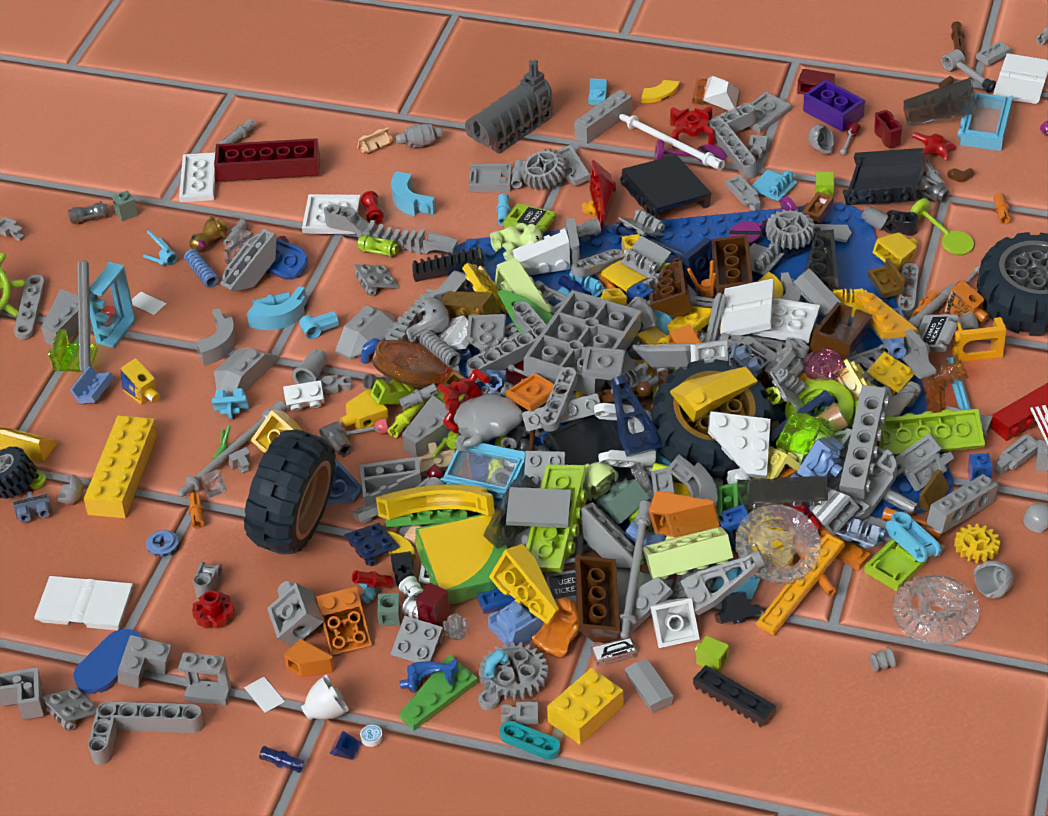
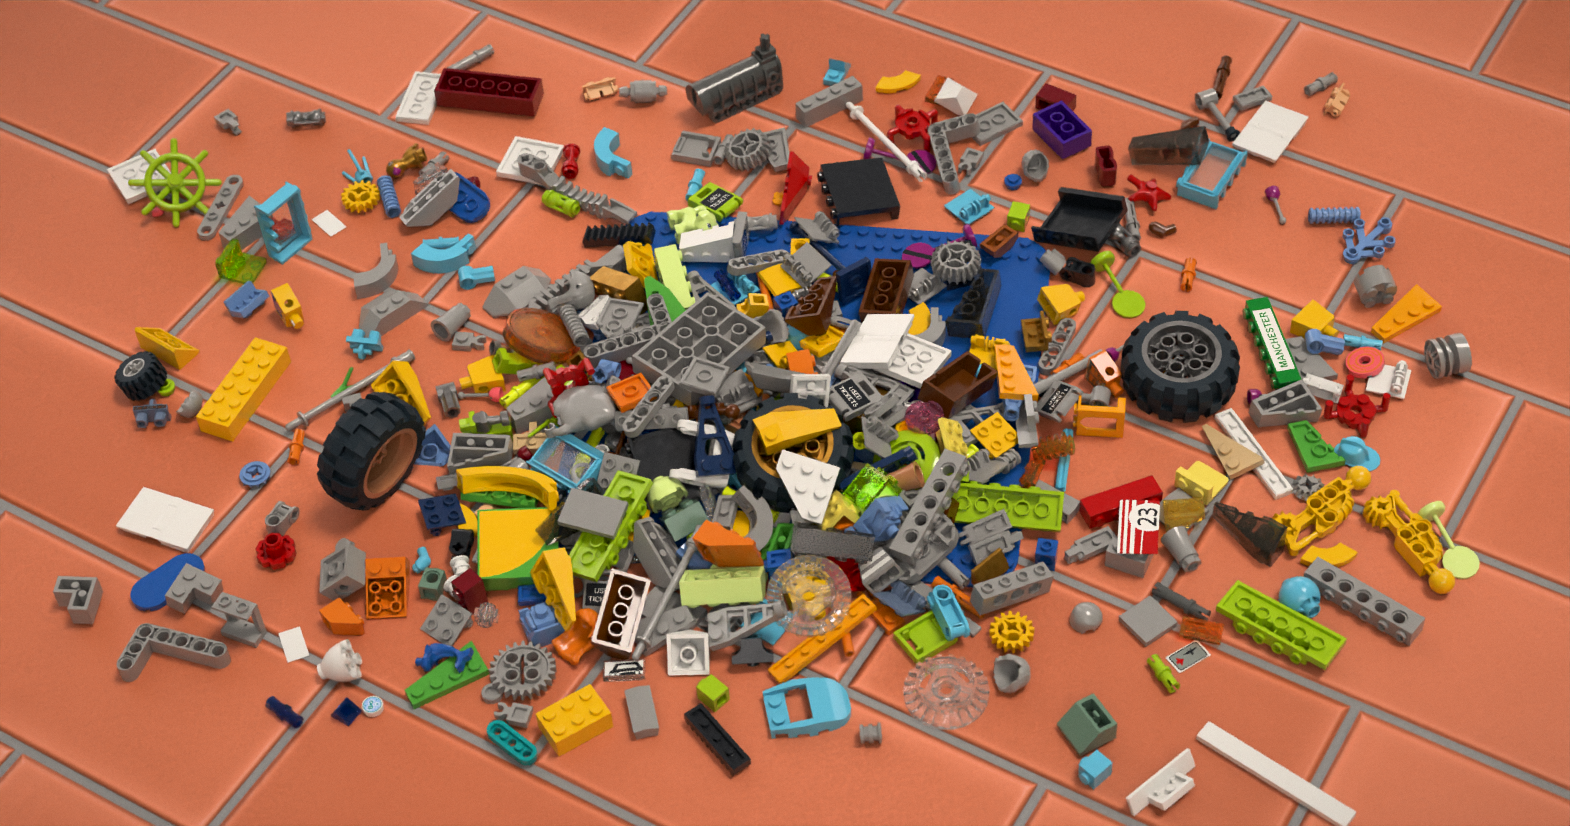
camera: 15 degrees right, 5 degrees up
light grey hinge [41,688,97,731] -> none
light grey axle [77,261,91,372] -> none
sand green brick [112,190,138,221] -> none
clear slope [201,469,226,498] -> none
white bracket [283,380,325,412] -> none
red pin [352,570,393,589] -> none
light grey hinge [354,264,399,296] -> none
blue arm [360,338,381,364] -> none
medium azure arm [484,650,509,678] -> none
light grey hinge [500,437,517,450] -> none
orange plant [687,260,716,298] -> none
light grey hinge [725,175,761,211] -> none
sand blue hips [728,343,764,378] -> none
light grey beam [785,337,809,358] -> none
light grey piece [792,268,841,318] -> none
light grey piece [814,224,852,243] -> none
hinge [840,122,861,155] -> none
none -> yellow gear [341,180,380,213]
none -> hips [459,410,513,442]
none -> medium azure slope [762,677,851,739]
none -> blue plate [1004,174,1022,190]

